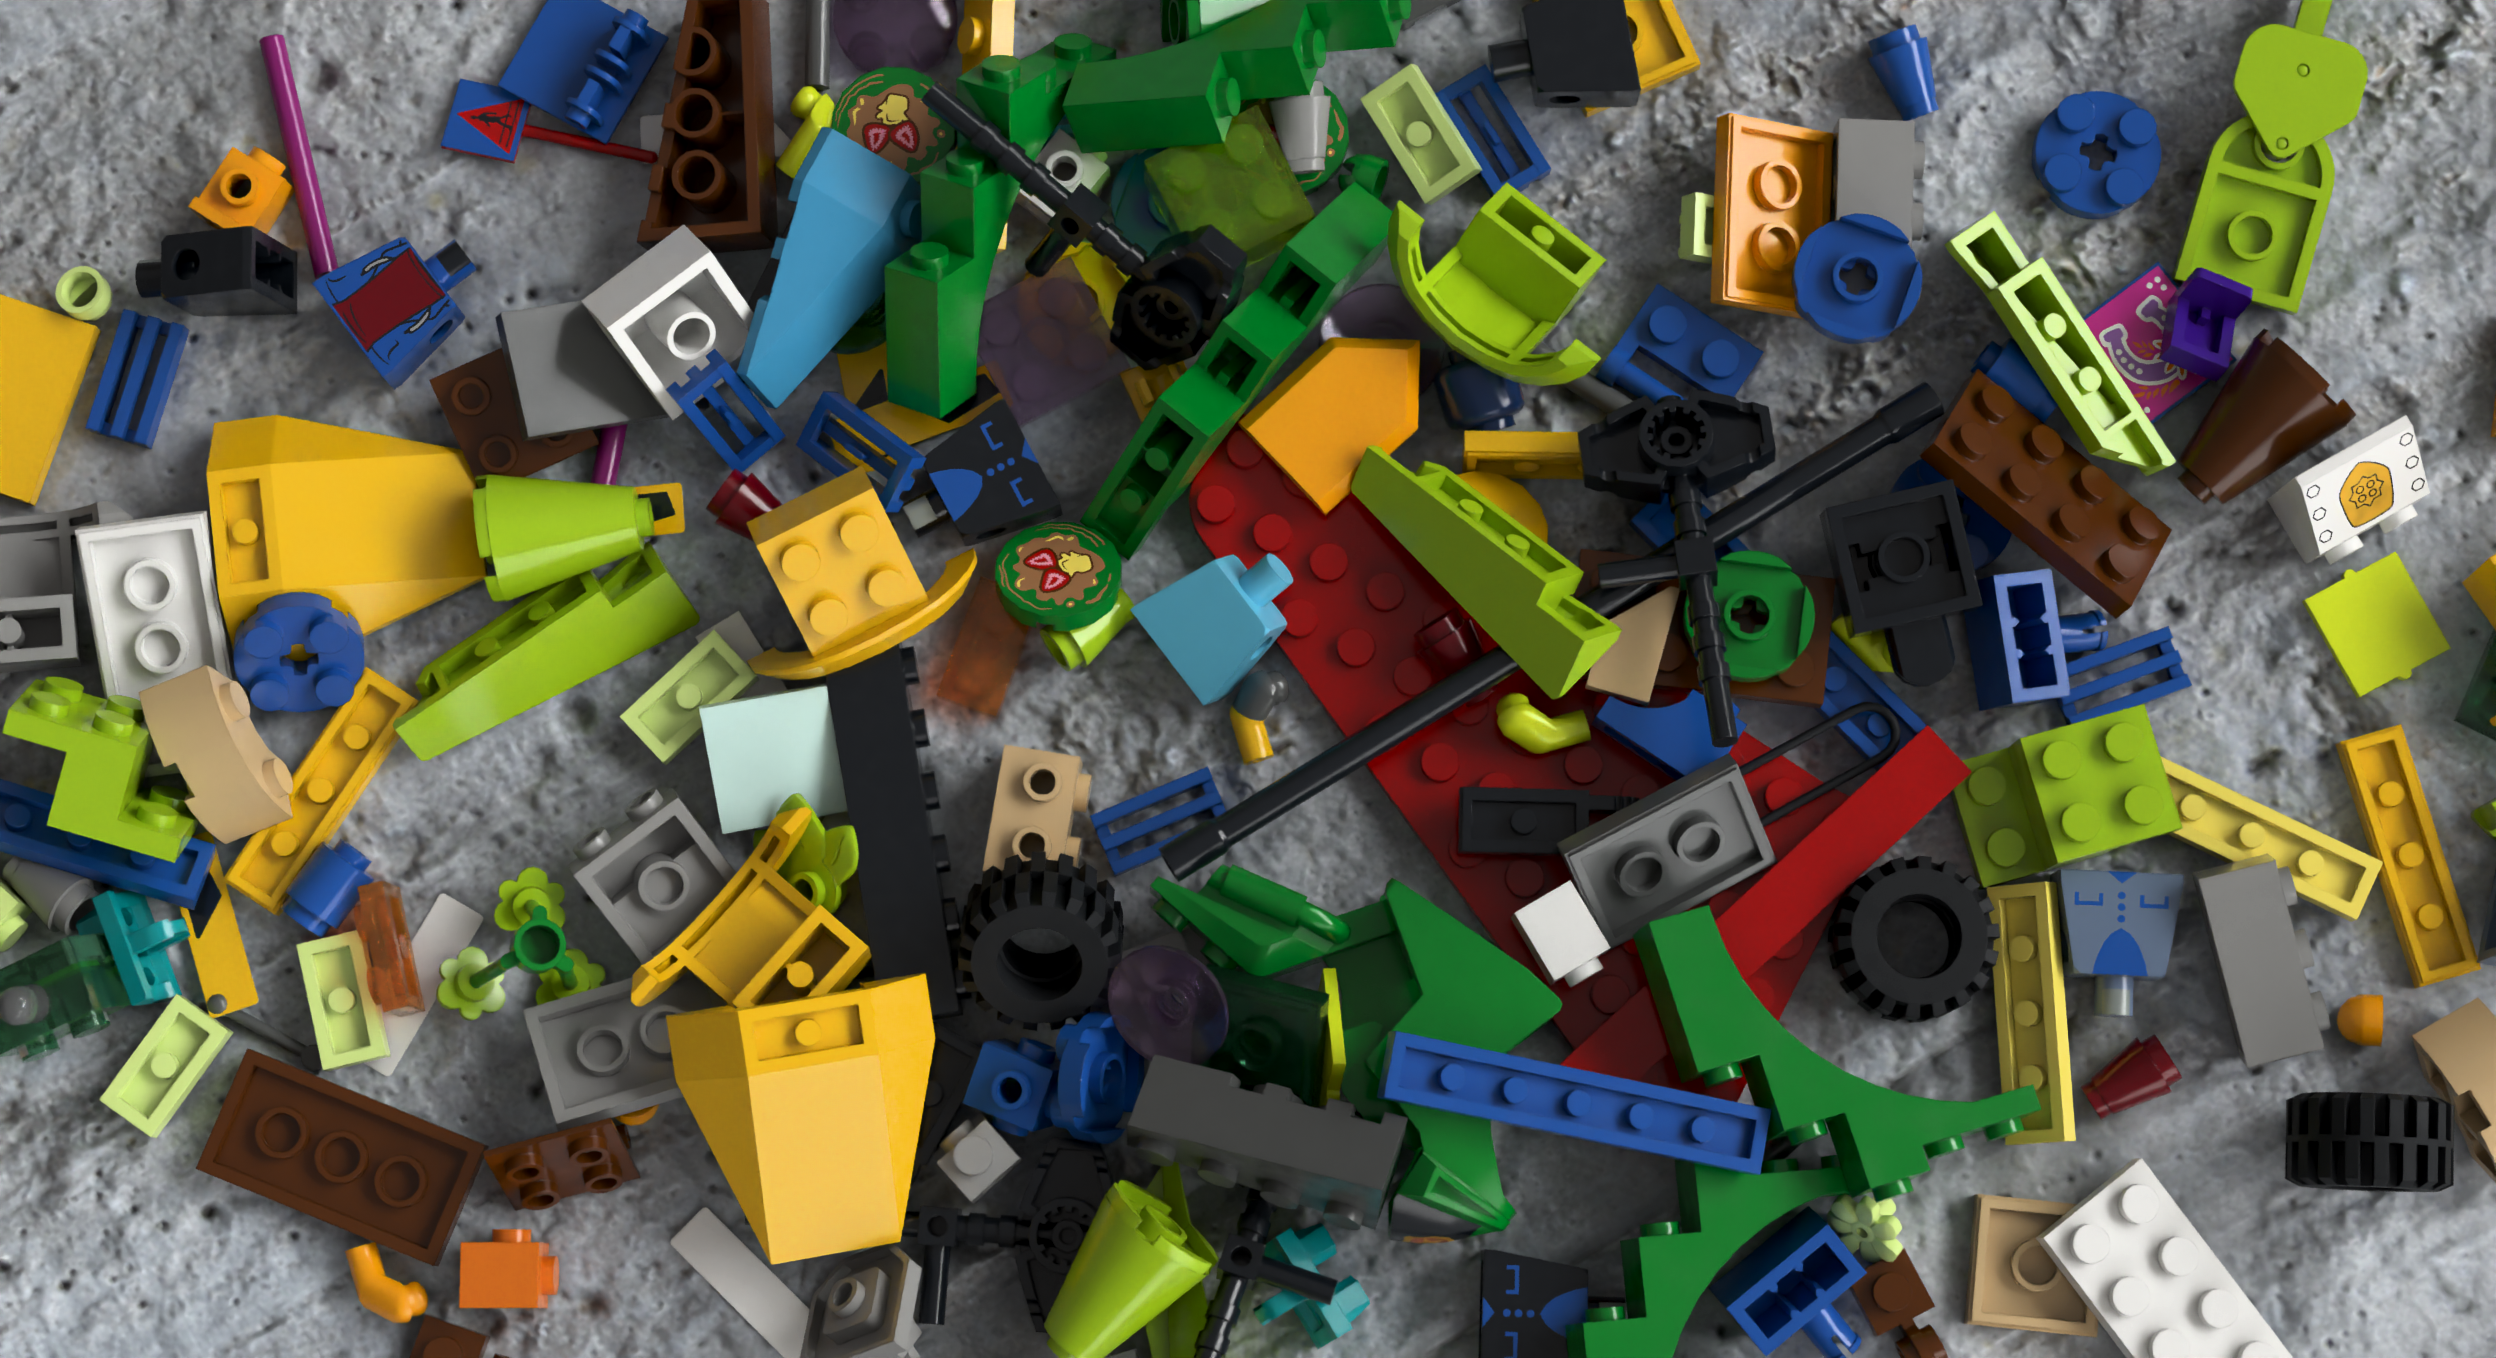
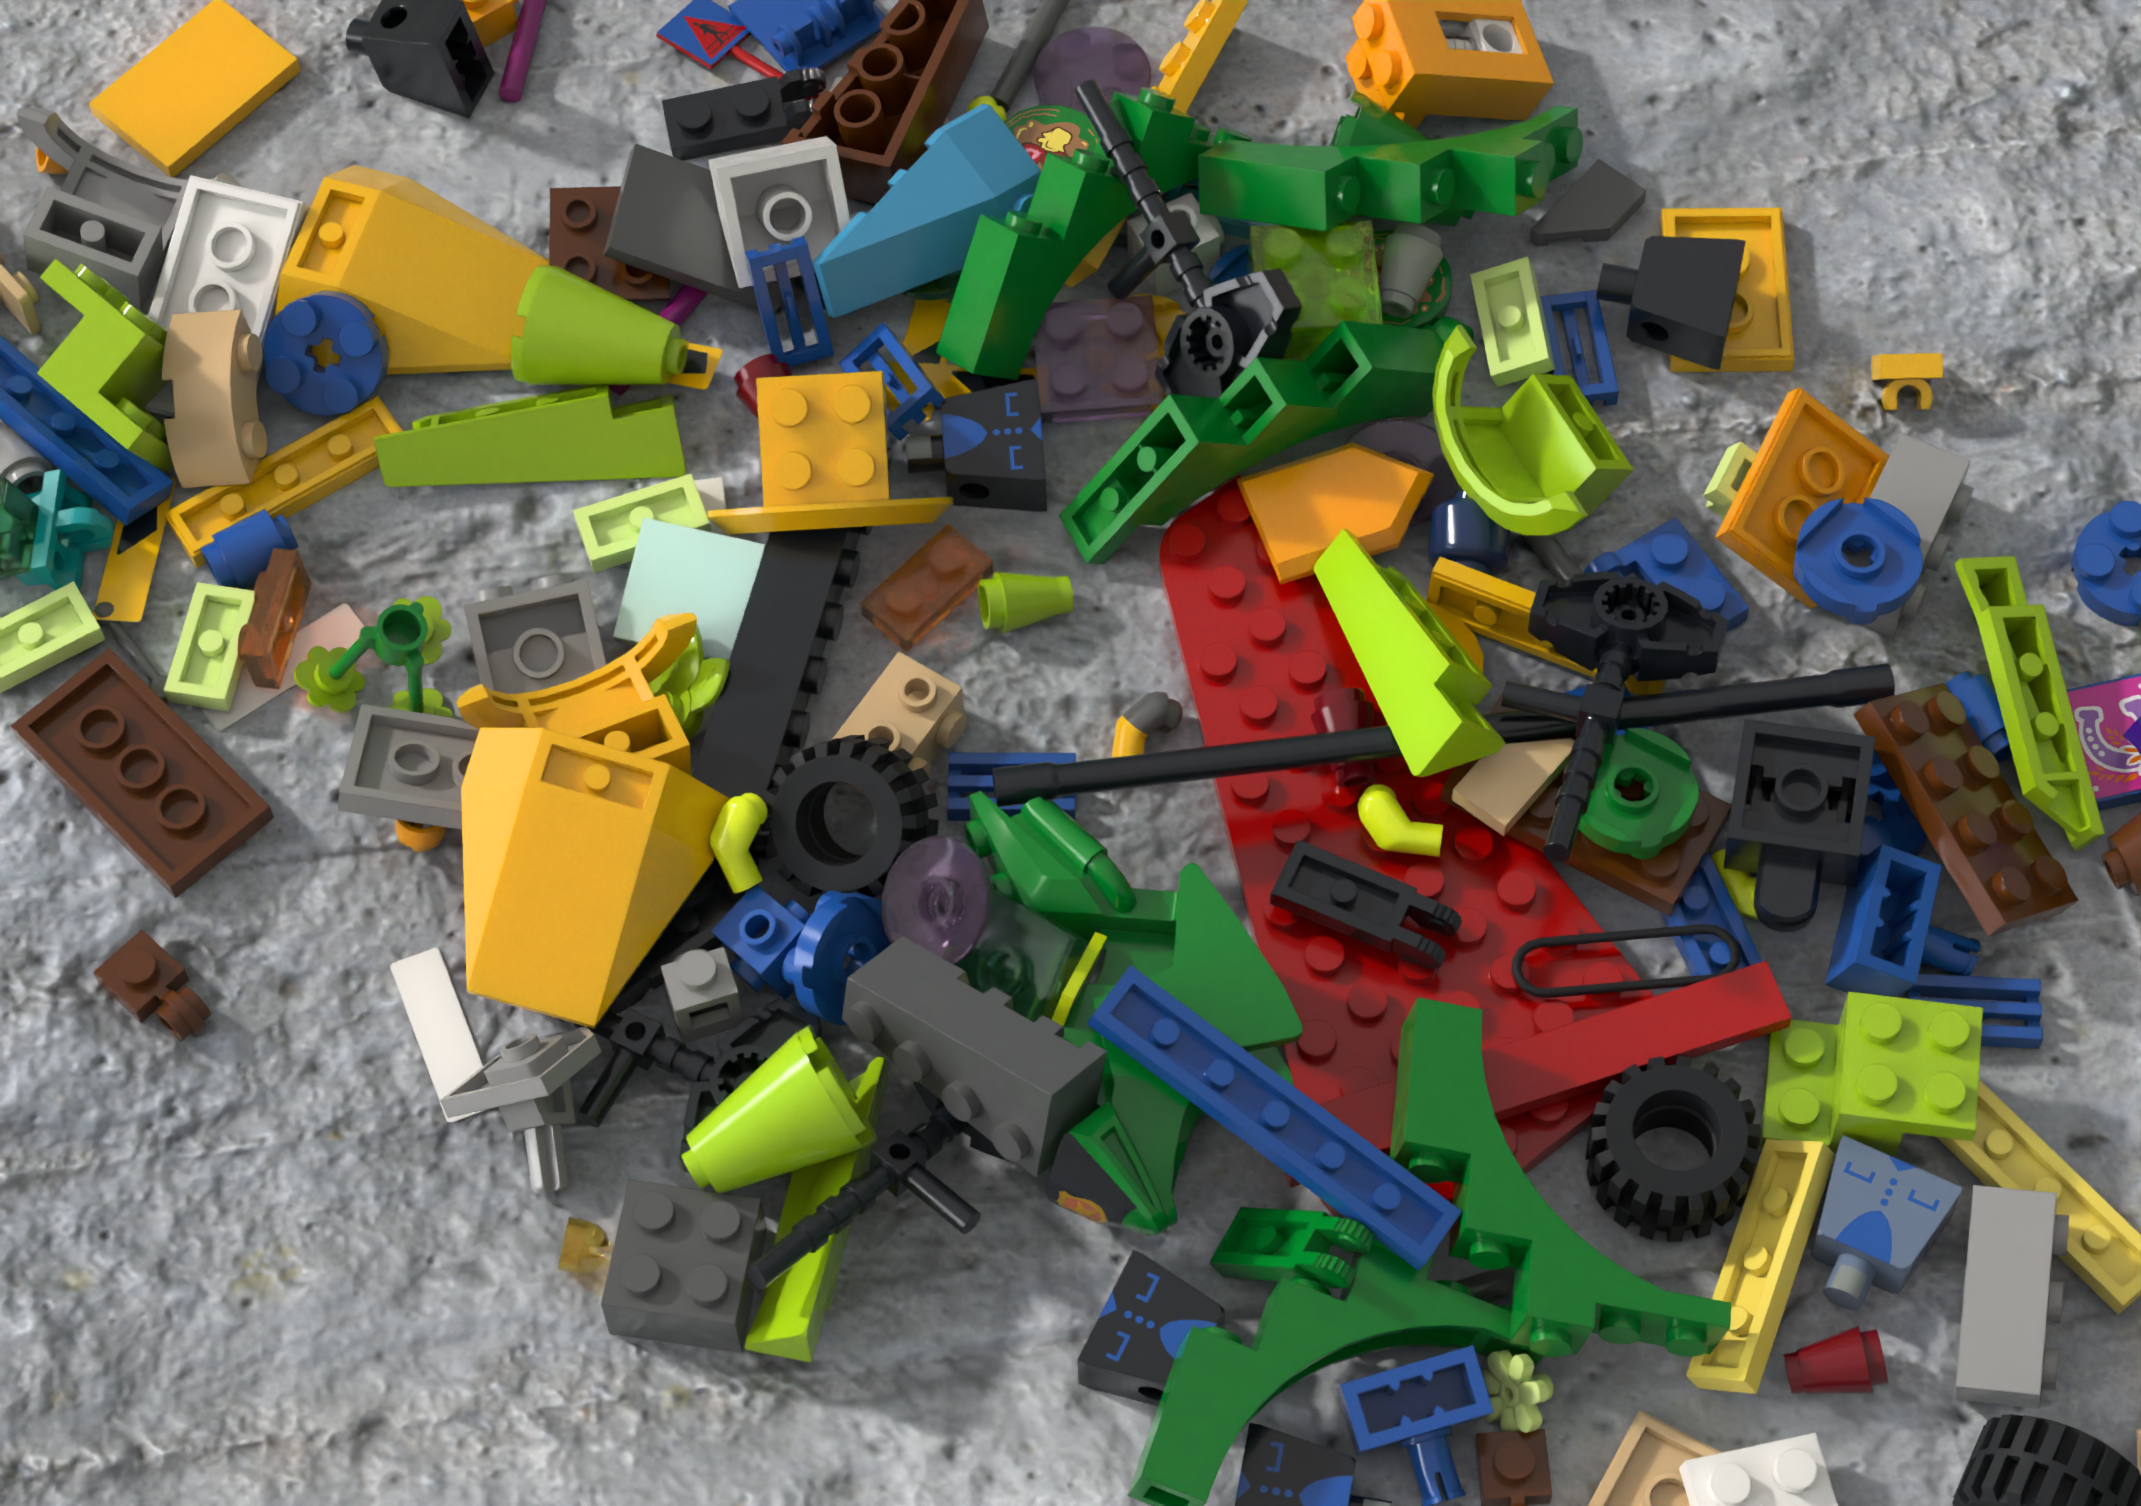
camera: 25 degrees right, 20 degrees down
yellowish green hinge [55,266,113,321] -> none
blue tile [85,309,190,449] -> none
torso [312,237,477,390] -> none
light orange arm [345,1242,428,1323] -> none
orange brick [459,1229,559,1308] -> none
reddish brown hinge [483,1118,640,1211] -> none
tile [995,522,1122,631] -> none
medium azure torso [1130,553,1293,706] -> none
teal hips [1253,1223,1370,1349] -> none
white brick [1511,880,1611,988] -> none
dark grey tile [1556,753,1777,952] -> none
blue arch [1591,689,1747,781] -> none
blue cone [1868,24,1939,121] -> none
light orange hinge [2336,994,2383,1047] -> none
none -> black hinge [662,67,827,160]
none -> neon yellow arm [710,793,768,894]
none -> green hinge [1210,1207,1376,1289]
none -> yellow tile [1871,353,1943,410]

